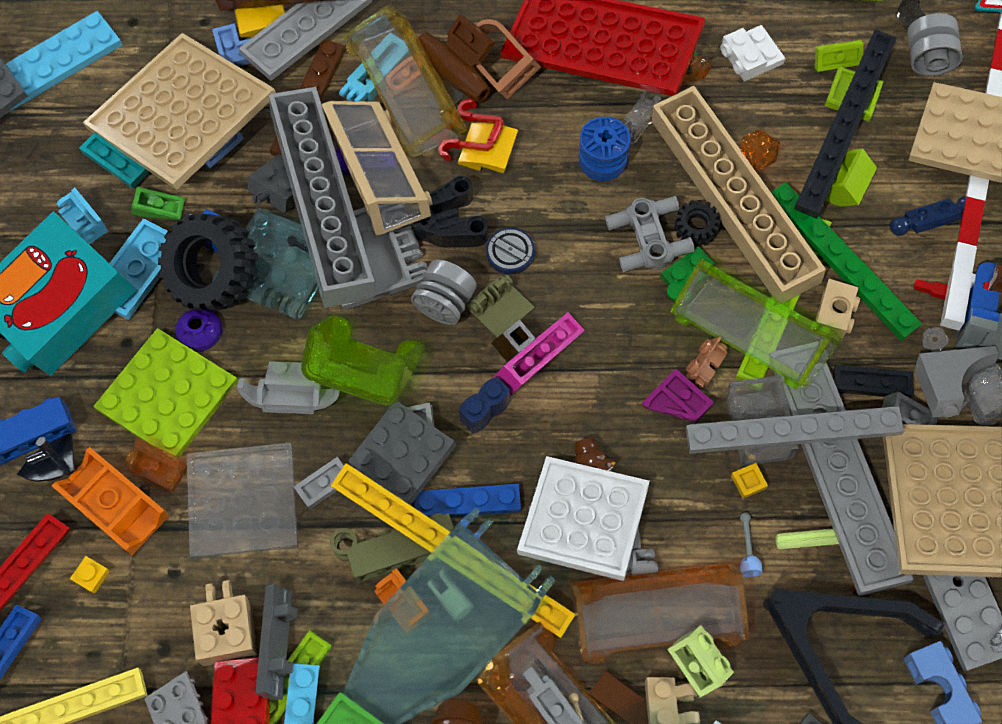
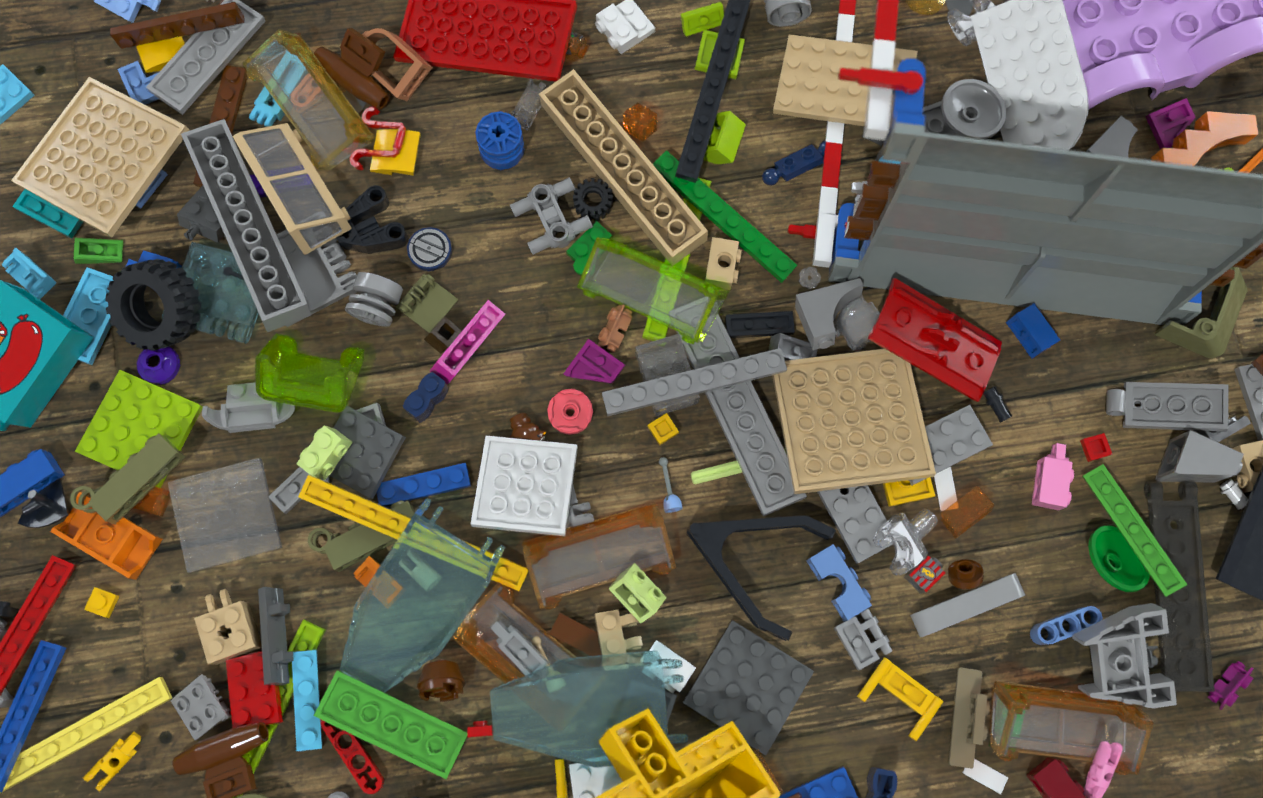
camera: 15 degrees left, 10 degrees up
none -> olive hinge [70,433,186,525]
none -> yellowish green brick [296,425,353,480]
none -> coral plate [547,389,593,435]

